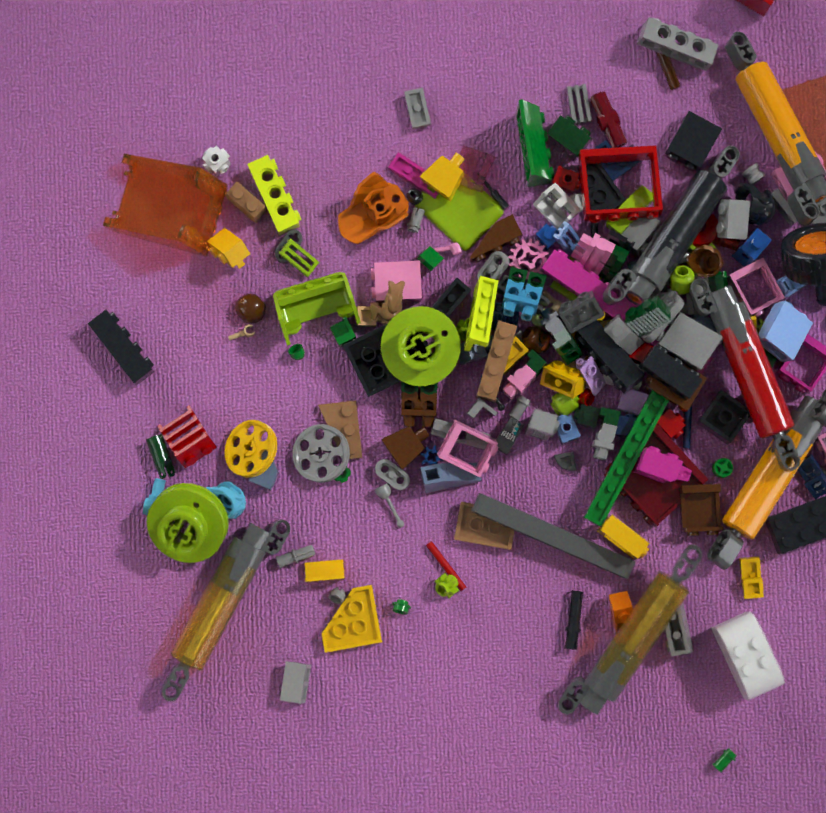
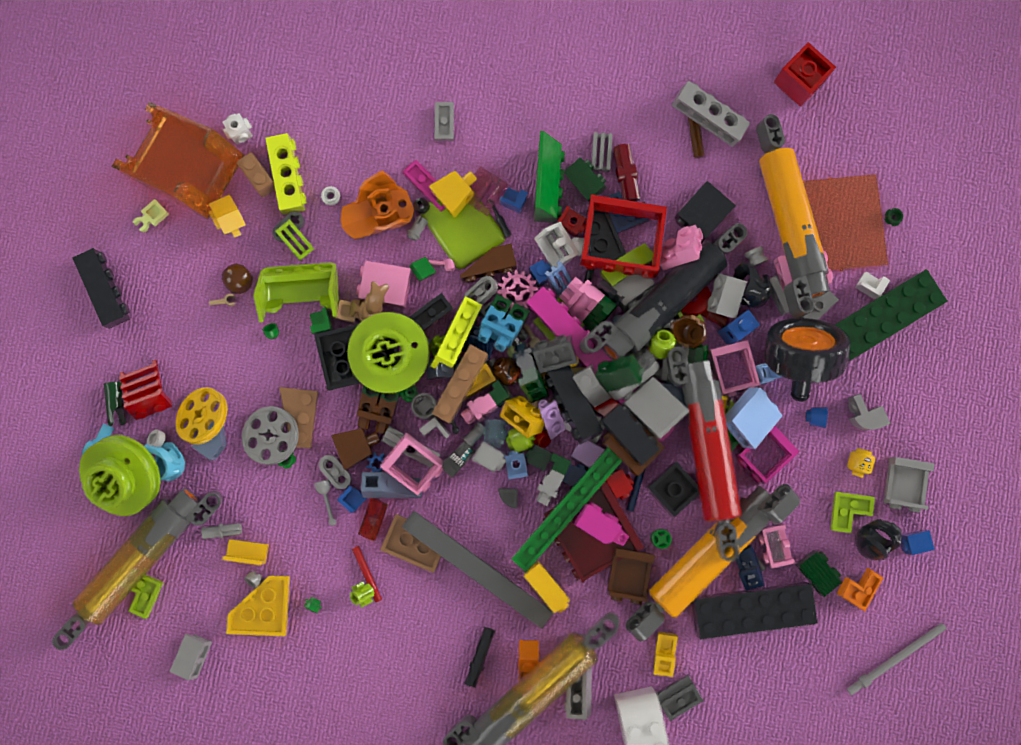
camera: 10 degrees right, 0 degrees up
none -> lime tile [119,569,164,619]
none -> yellowish green plate [133,199,169,233]
none -> white tile [147,429,165,447]
none -> white plate [321,186,340,205]
none -> blue panel [337,485,367,513]
none -> clear red plate [358,498,388,541]
none -> green plate [400,385,419,402]
none -> flat silver wheel [411,393,437,420]
none -> clear light blue brick [484,419,509,448]
none -> blue panel [499,187,528,214]
none -> dark grey plate [656,674,704,721]
none -> bright pink plate [660,225,703,270]

